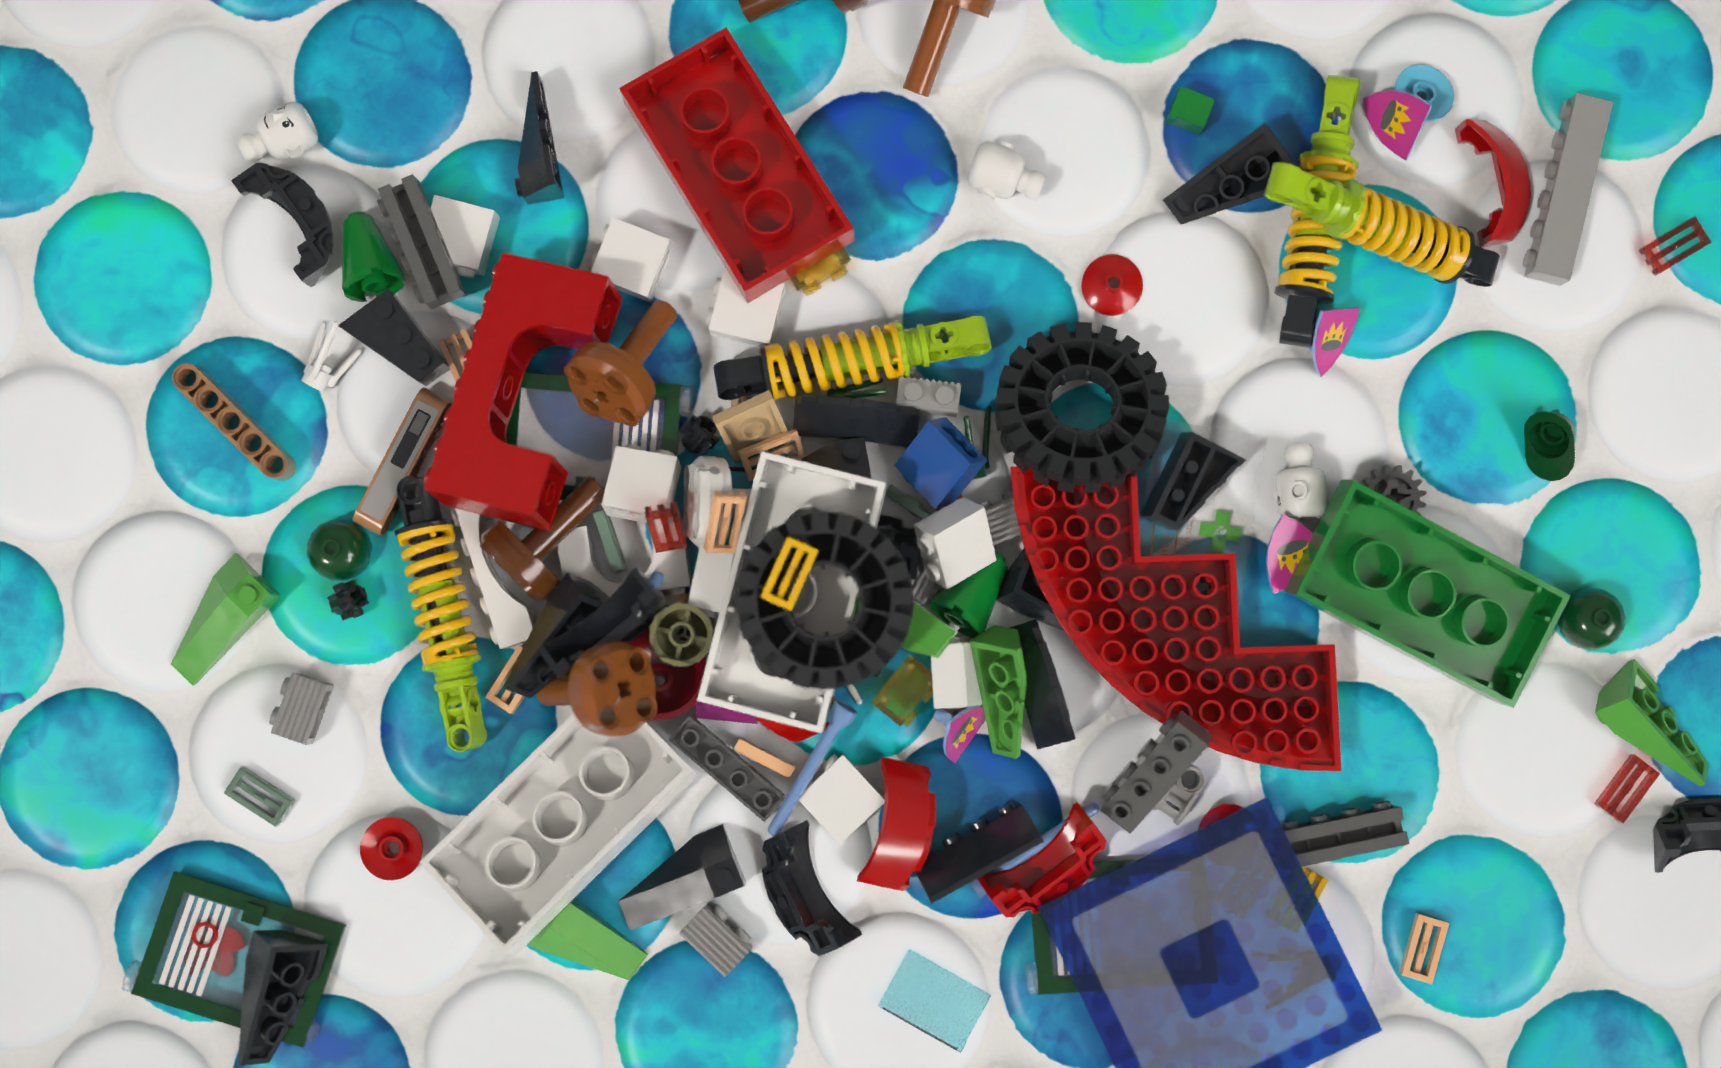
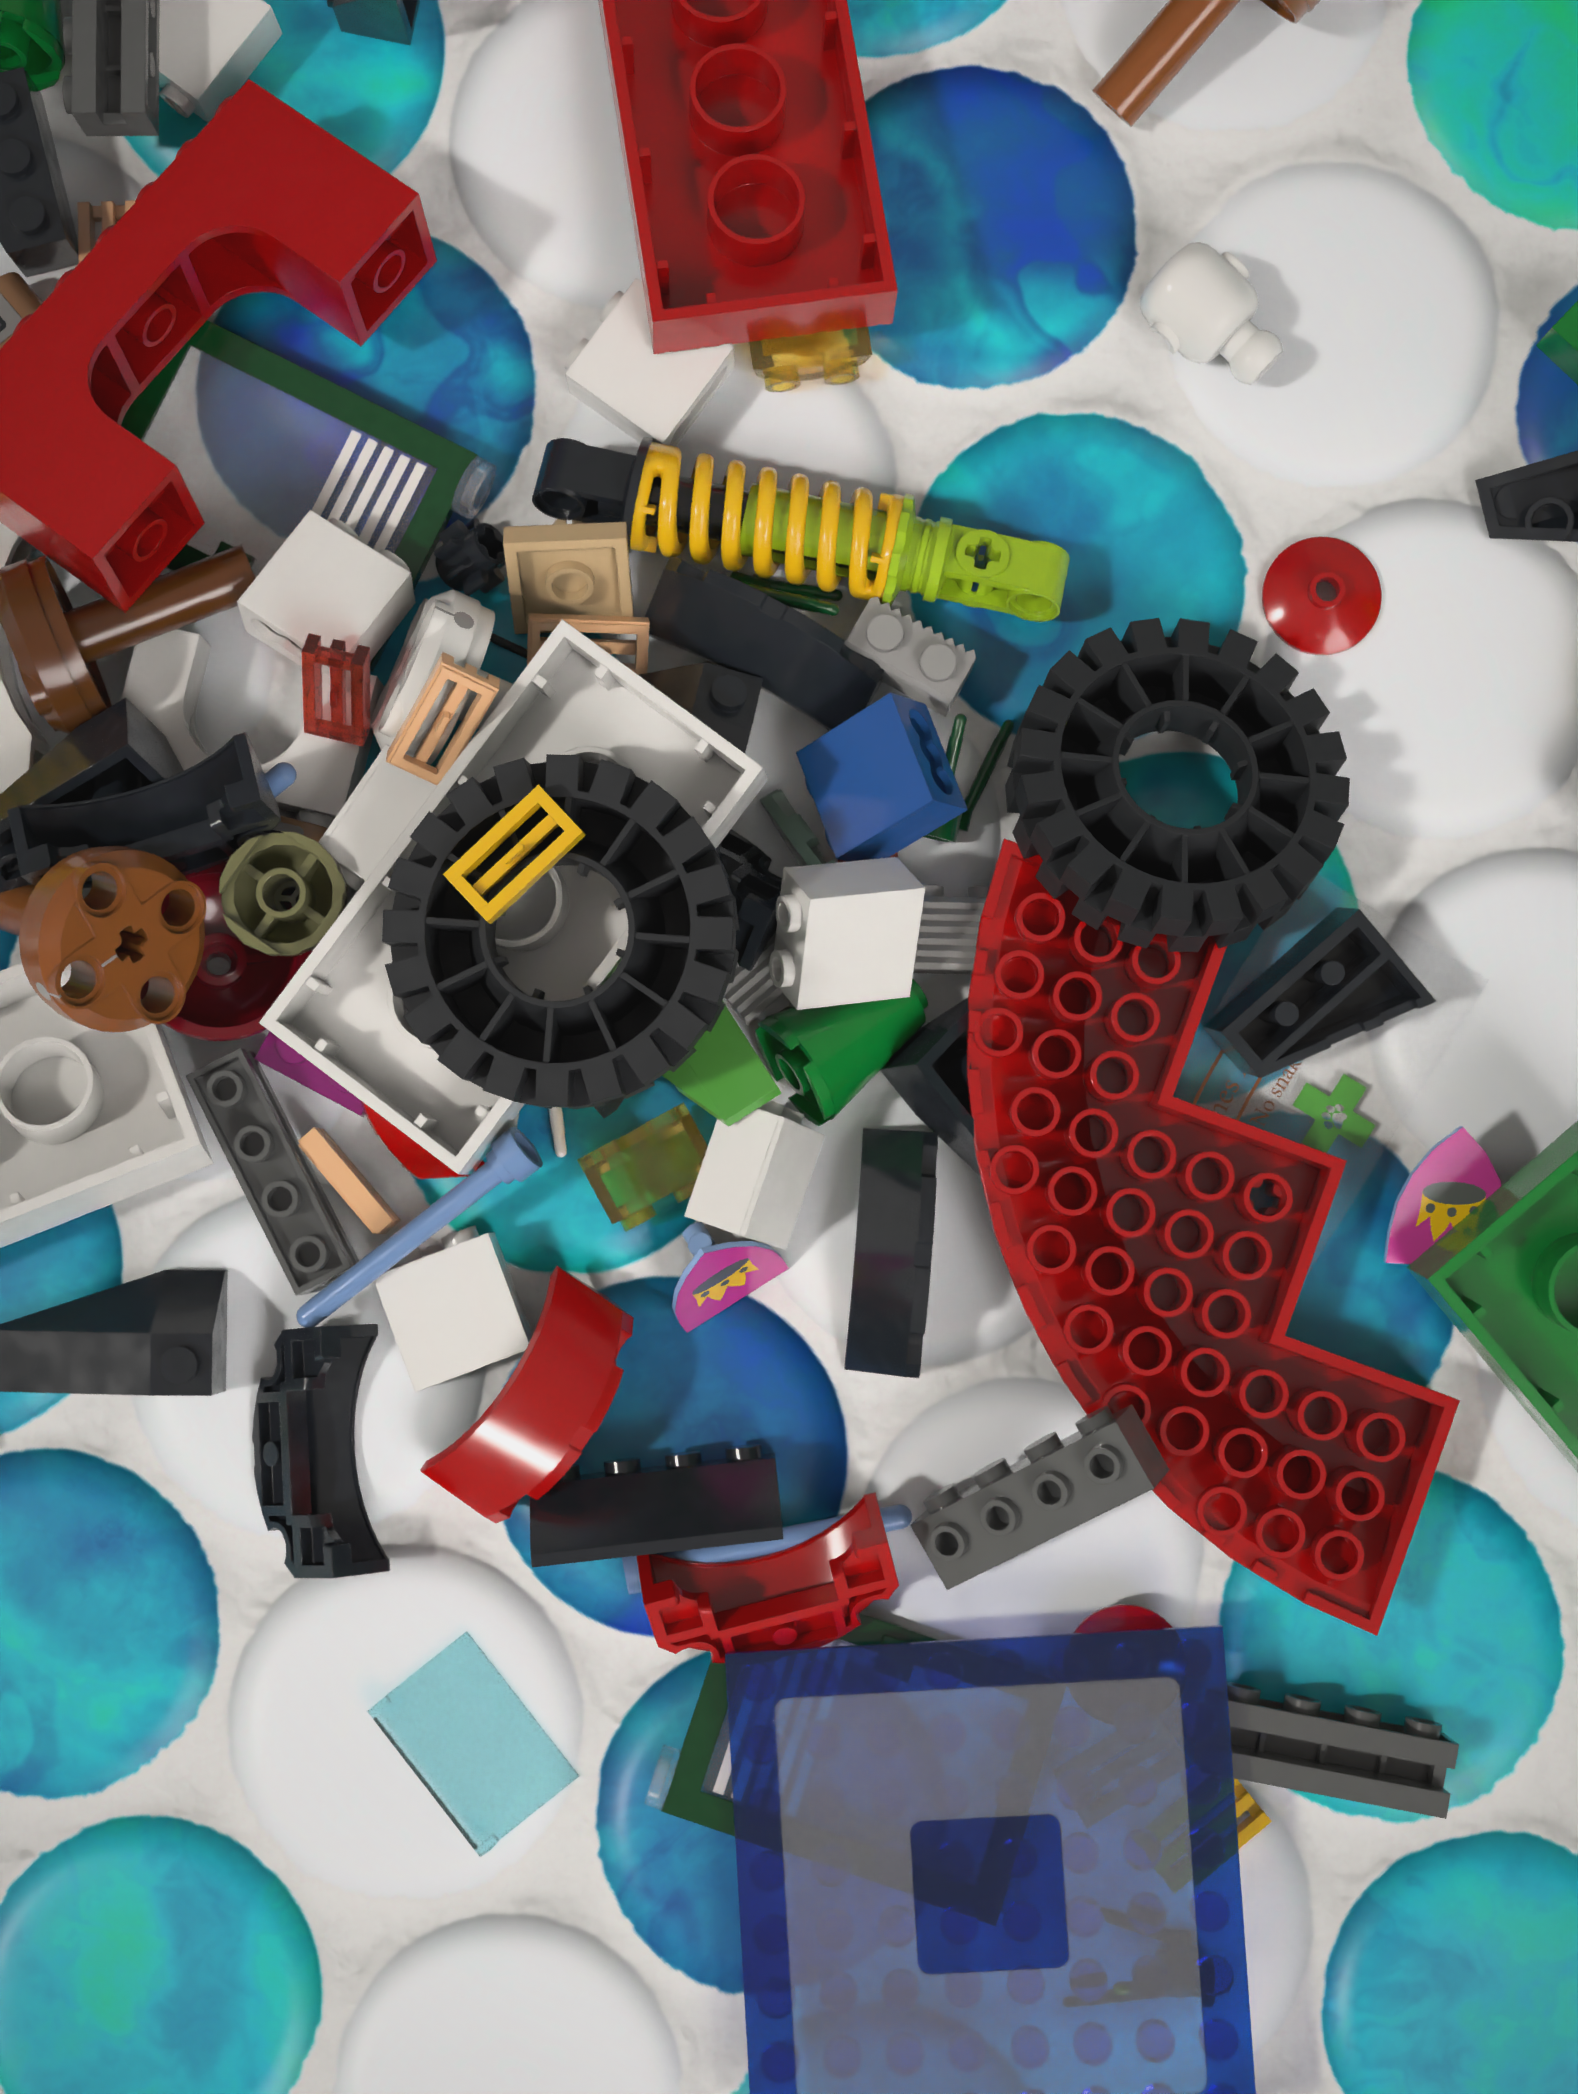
camera: 15 degrees right, 0 degrees up
dark orange piece [564,300,677,427] -> none
white piece [588,217,673,303] -> none
sand green tile [592,510,628,574] -> none
light grey brick [679,903,753,977] -> none
bright green wedge [969,625,1027,759] -> none
light grey piece [1153,764,1205,825] -> none
white piece [1272,443,1328,521] -> none
light nougat tile [1399,913,1449,984] -> none

